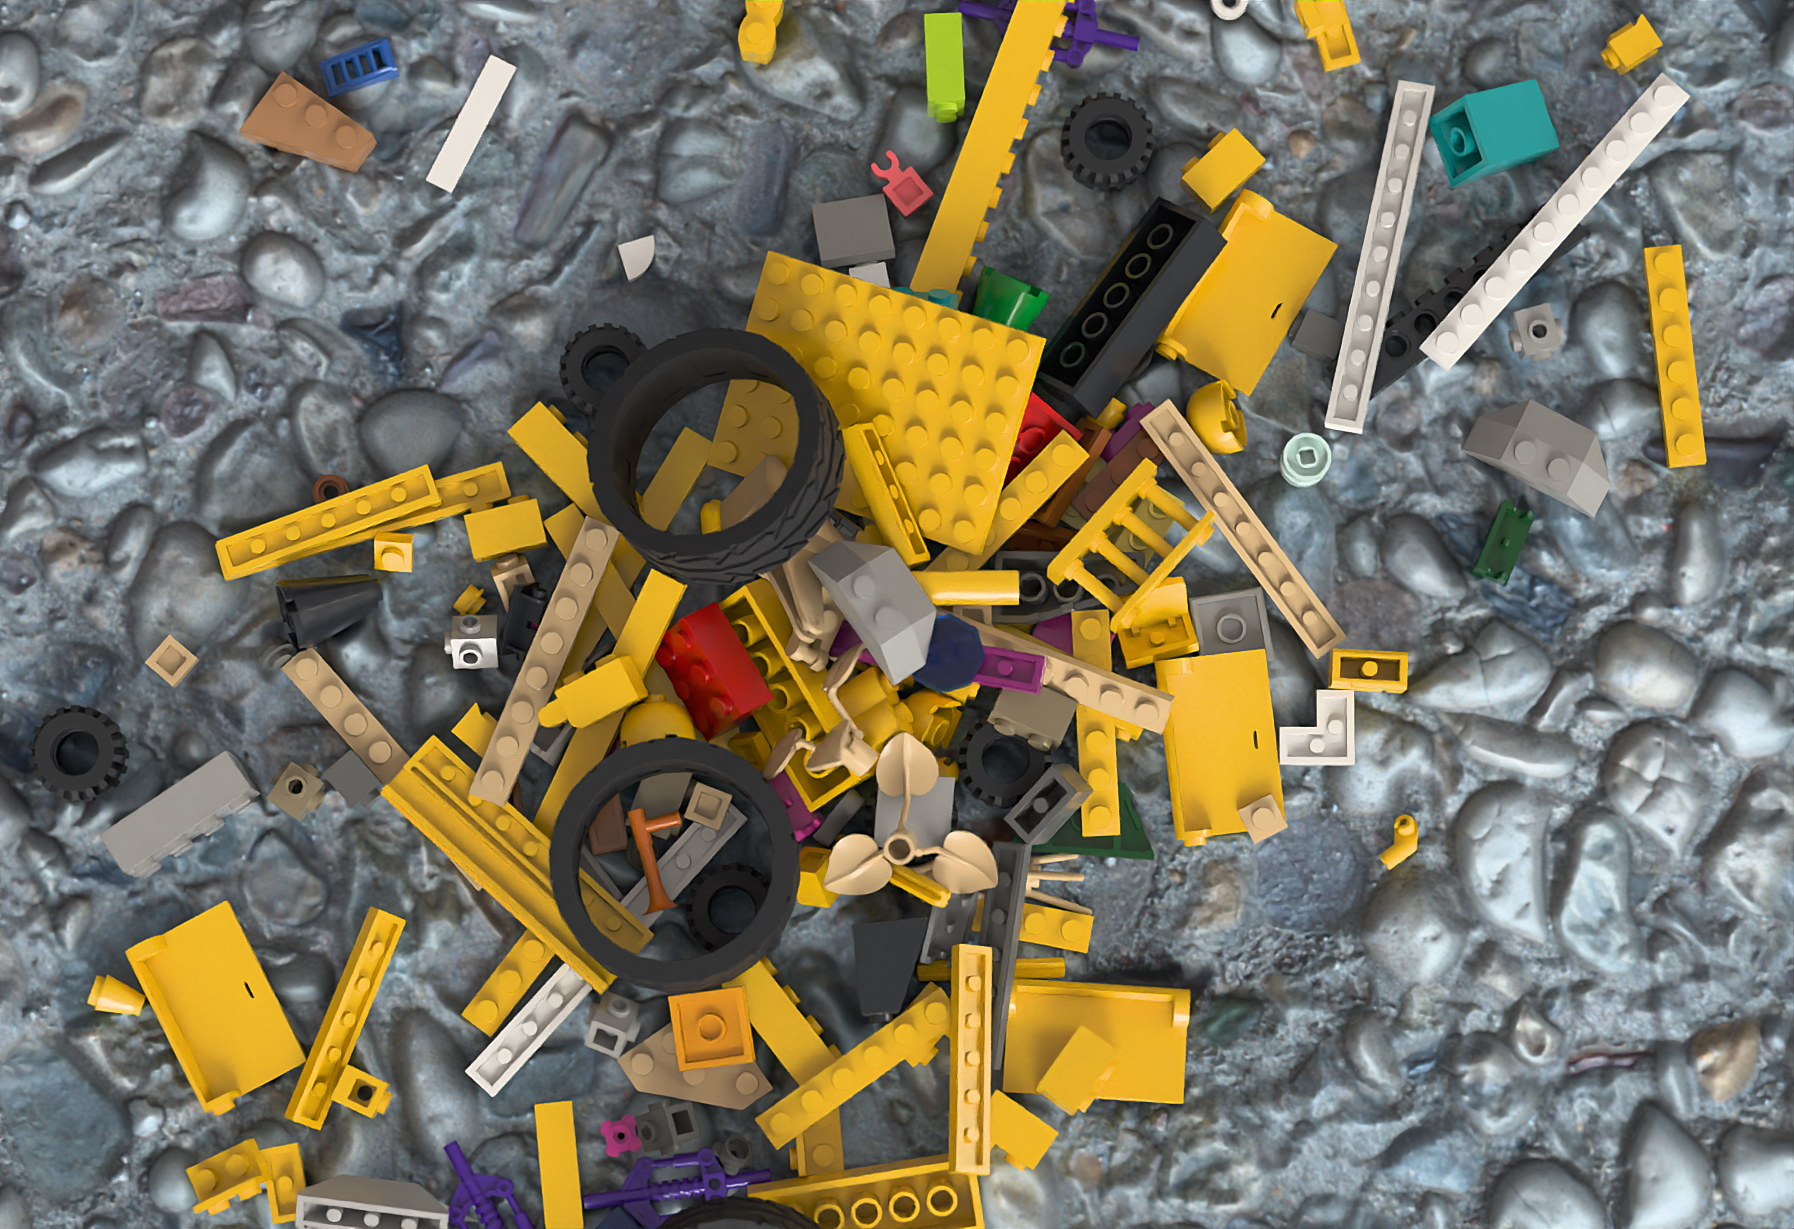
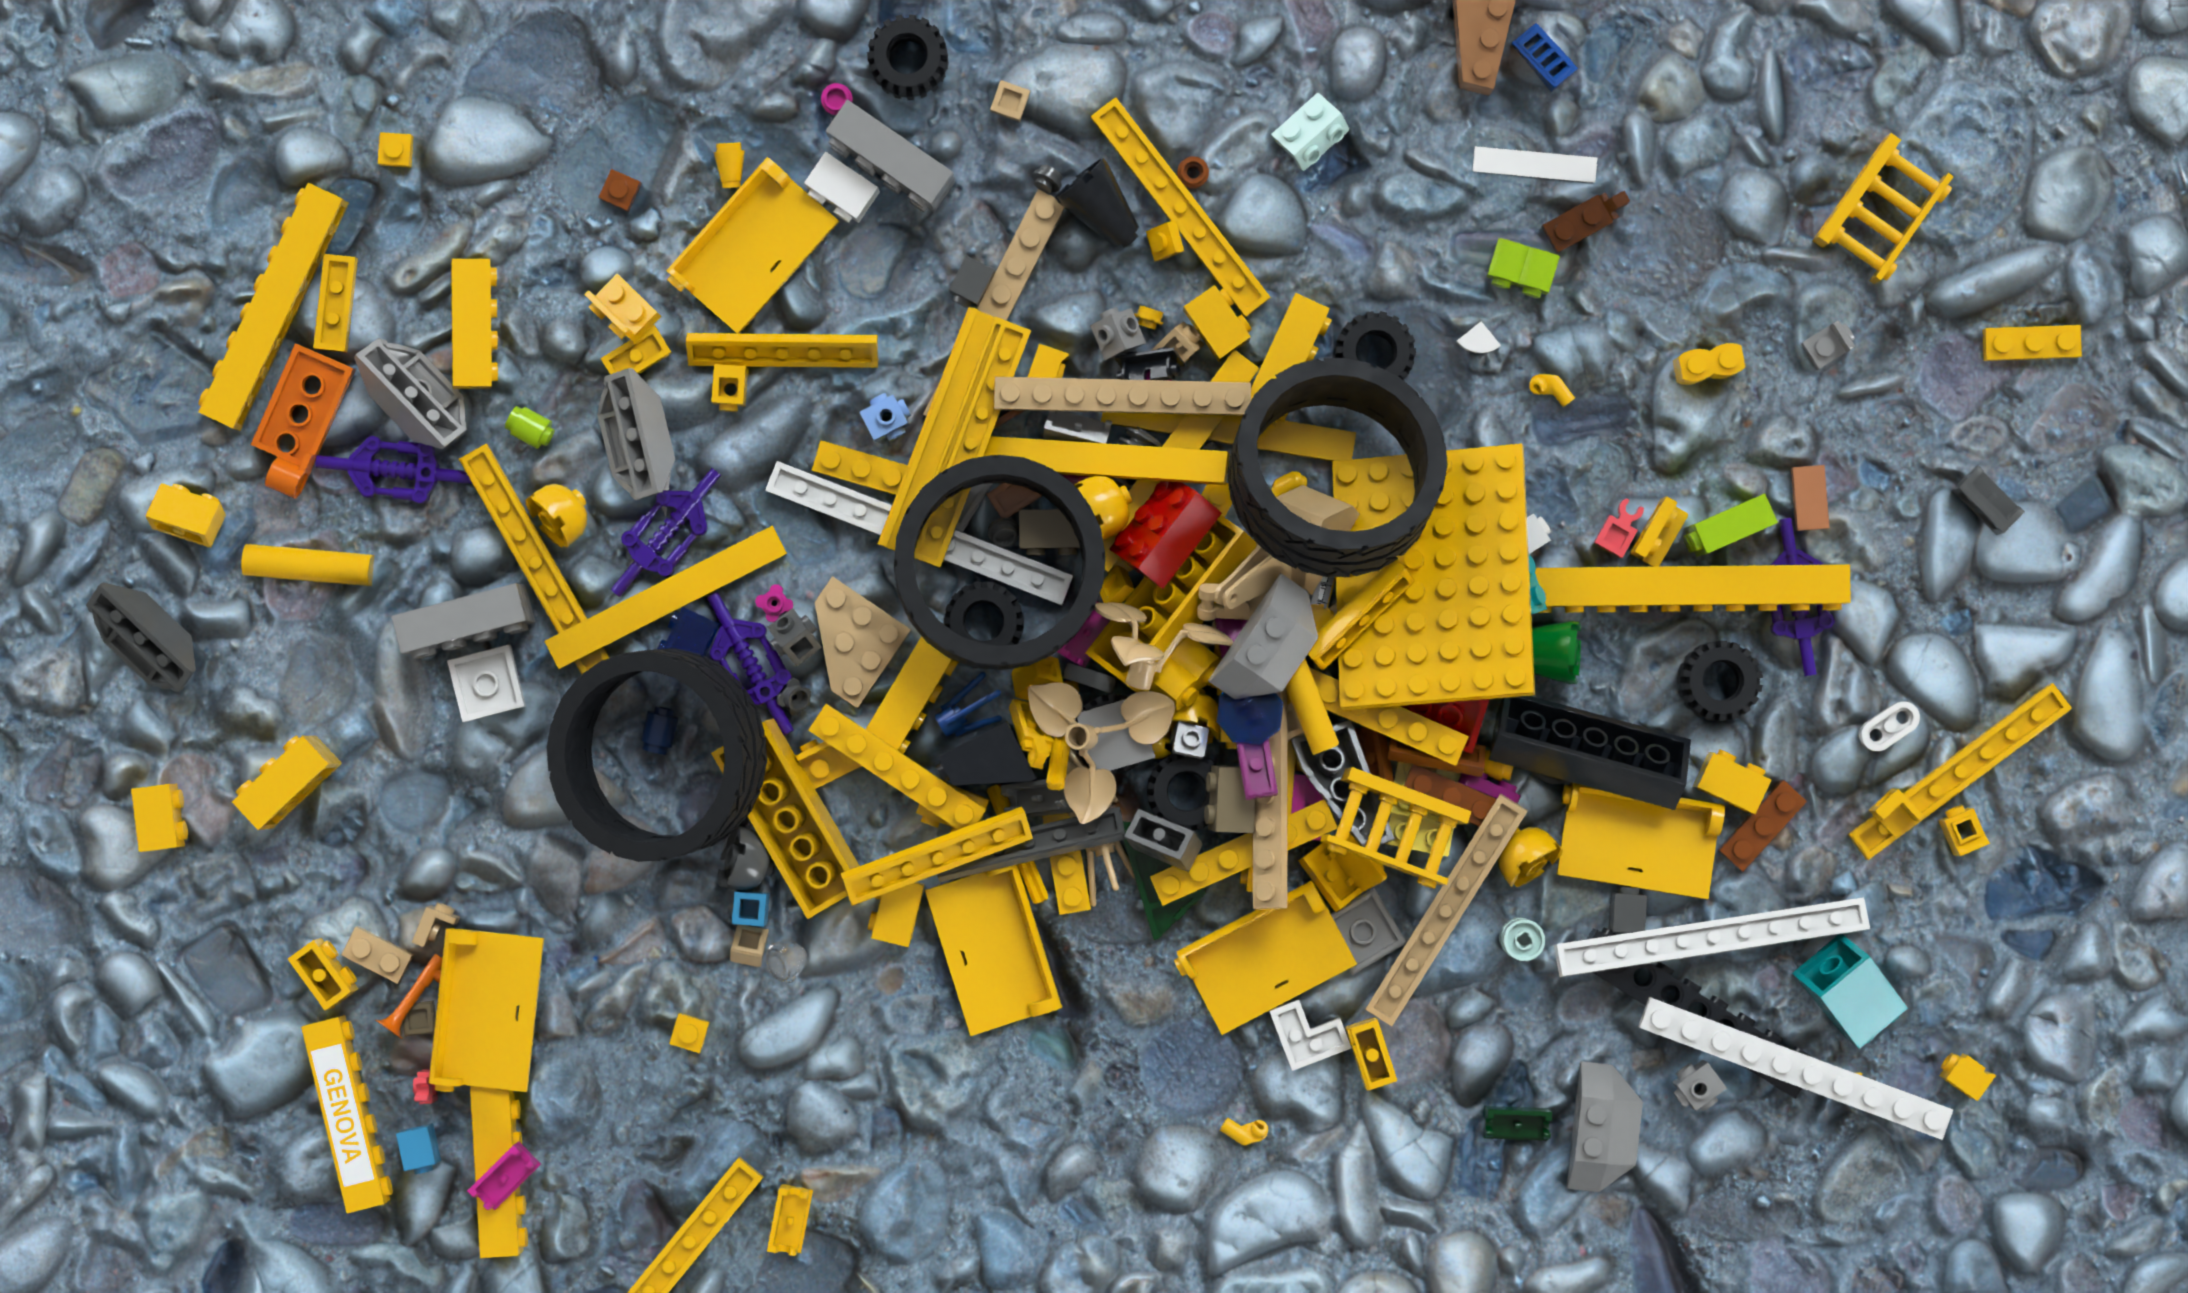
camera: 75 degrees right, 5 degrees up
yellow plate [216,464,441,578] -> none
dark tan brick [266,761,327,822] -> none
yellow hinge [537,653,650,729] -> none
light grey brick [584,991,642,1059] -> none
orange piece [627,808,682,915] -> none
light orange plate [668,985,756,1072] -> none
tan plate [684,782,733,831] -> none
light grey tile [811,193,895,268] -> none
yellow brick [1036,1025,1119,1117] -> none
tan plate [1237,793,1288,844] -> none
yellow plate [1642,244,1707,468] -> none
none -> dark orange plate [598,169,642,212]
none -> white brick [804,152,880,223]
none -> dark pink plate [821,83,853,115]
none -> light blue brick [860,393,912,443]
none -> blue plant [935,672,1002,737]
none -> yellow hinge [1009,699,1054,769]
none -> light grey bracket [1169,721,1209,759]
none -> yellow plate [1201,483,1232,517]
none -> light aqua bracket [1271,93,1349,171]
none -> lime brick [1486,238,1560,298]
none -> yellow arm [1529,374,1575,407]
none -> reddish brown hinge [1541,191,1630,254]
none -> yellow bracket [1629,496,1688,567]
none -> dark orange plate [1718,780,1807,872]

